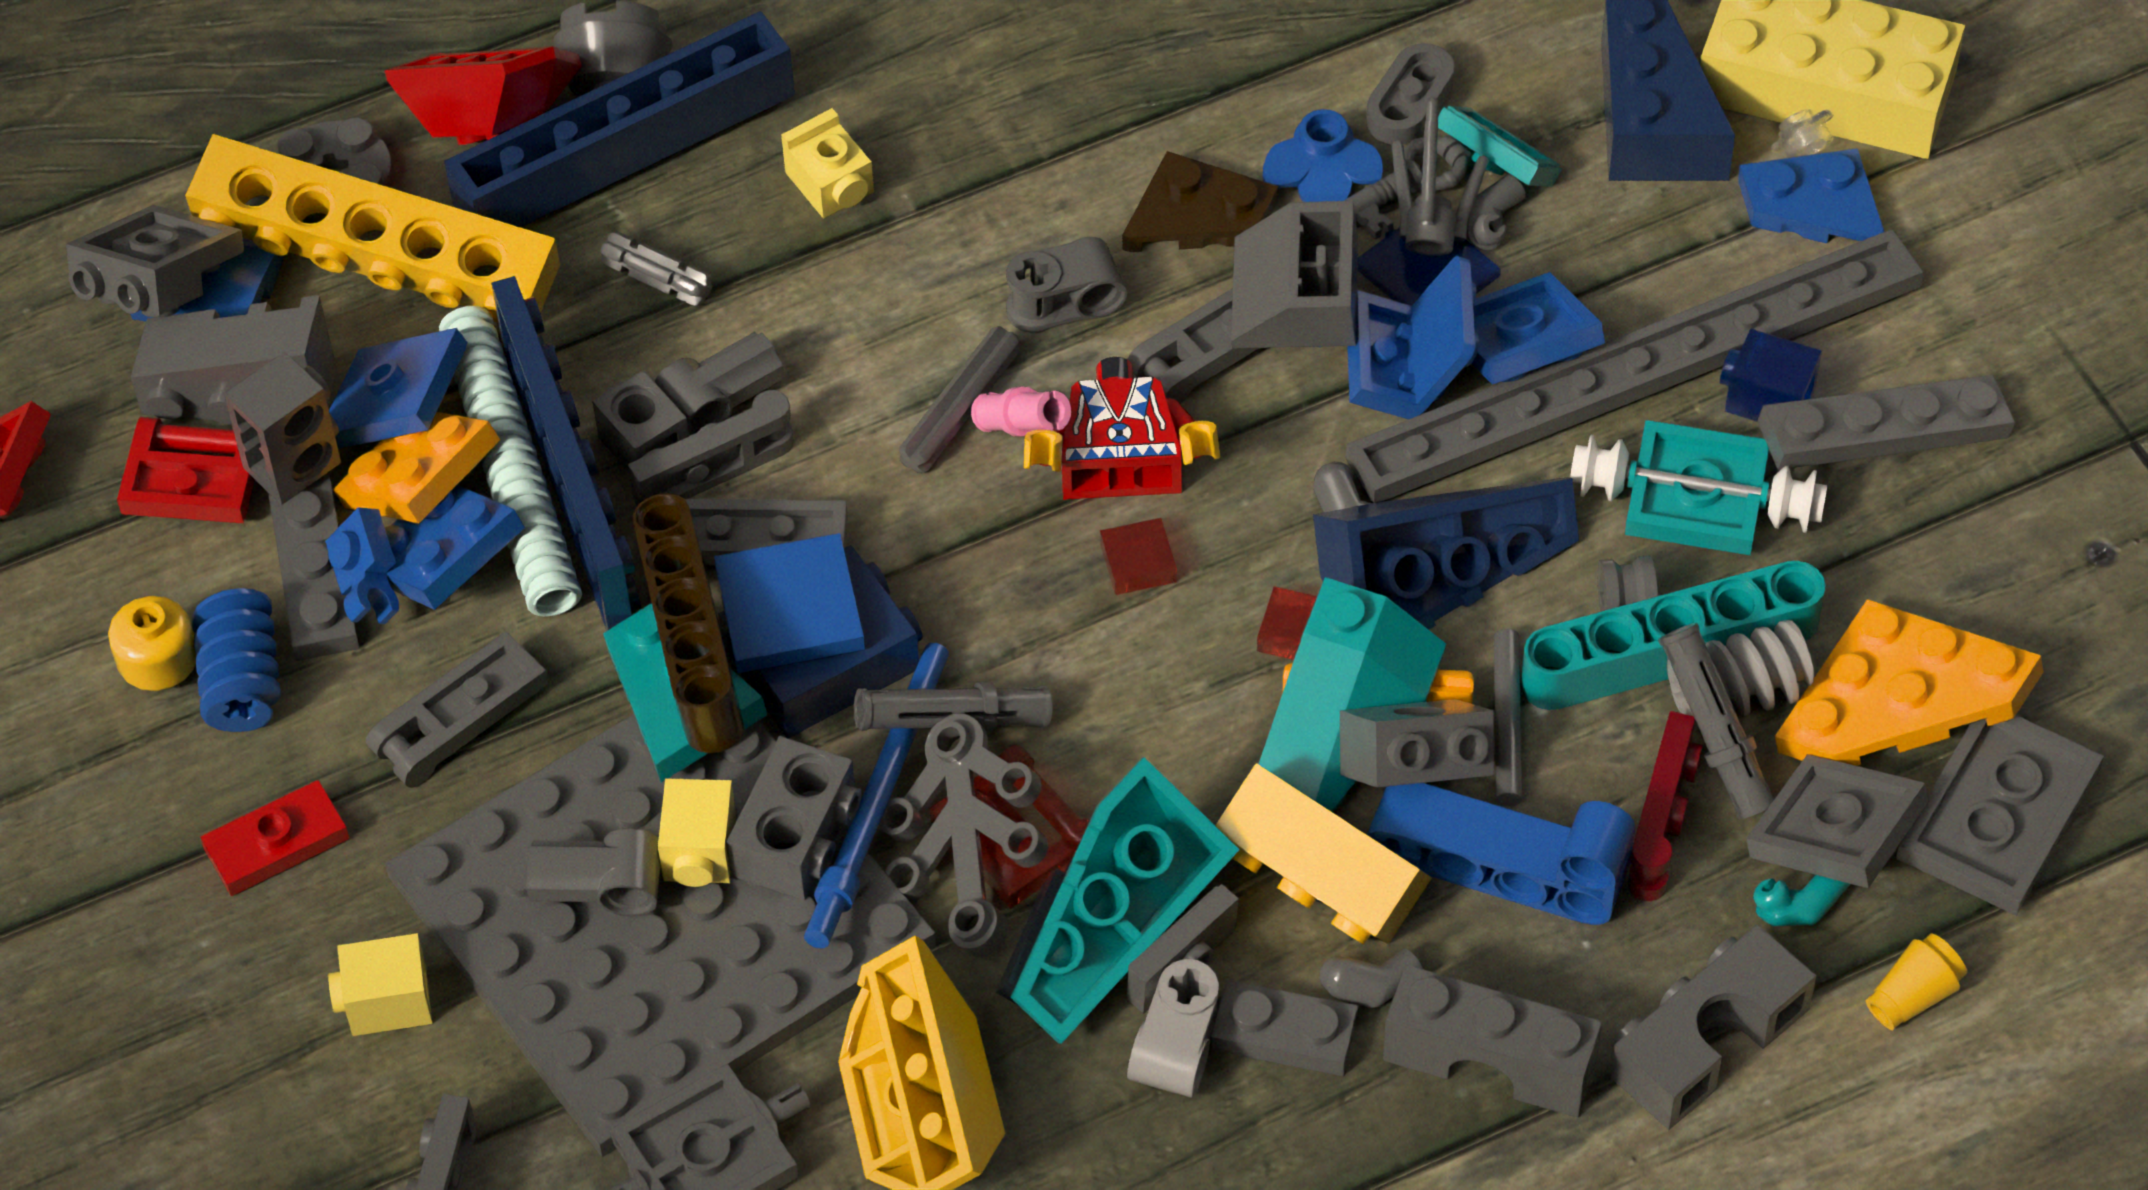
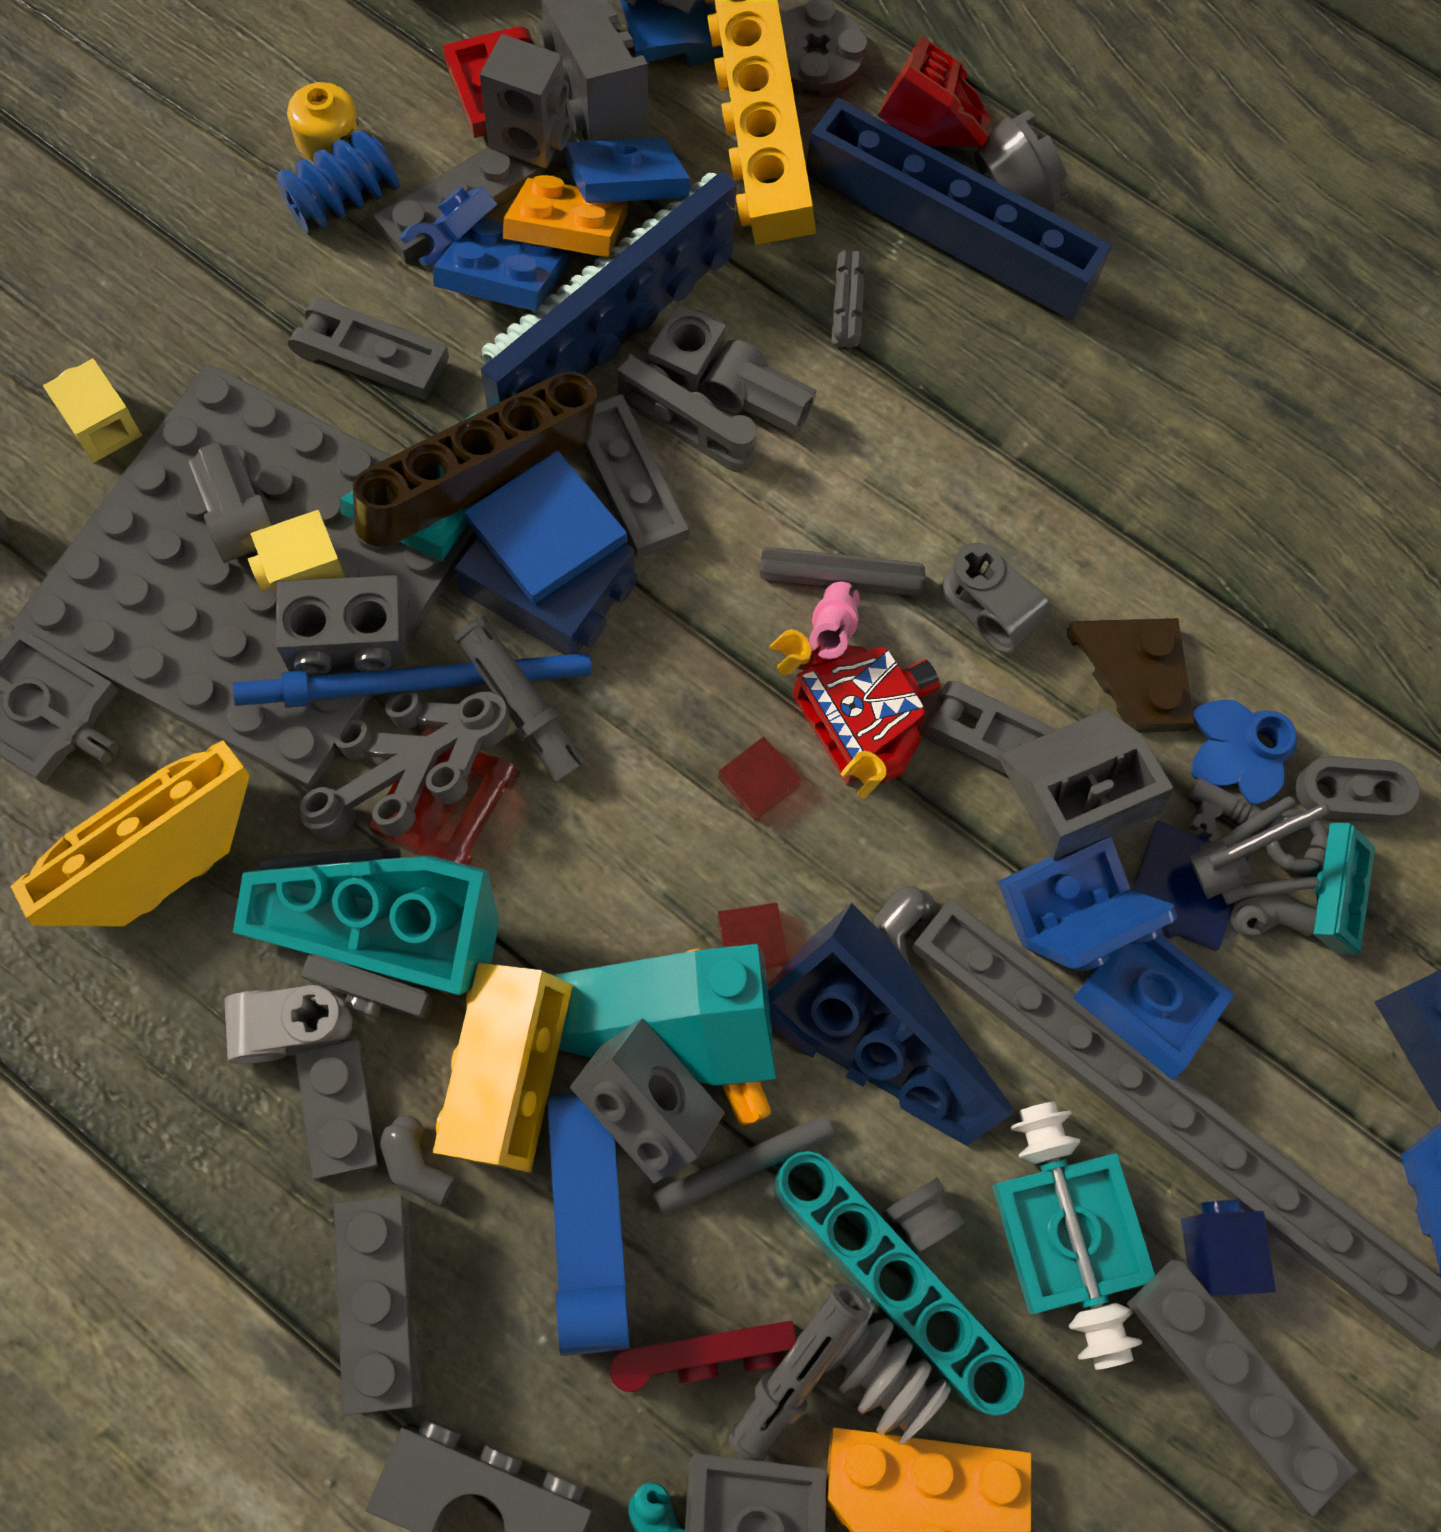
camera: 55 degrees right, 15 degrees up
red plate [200,780,349,896] -> none
light yellow brick [781,108,874,219] -> none

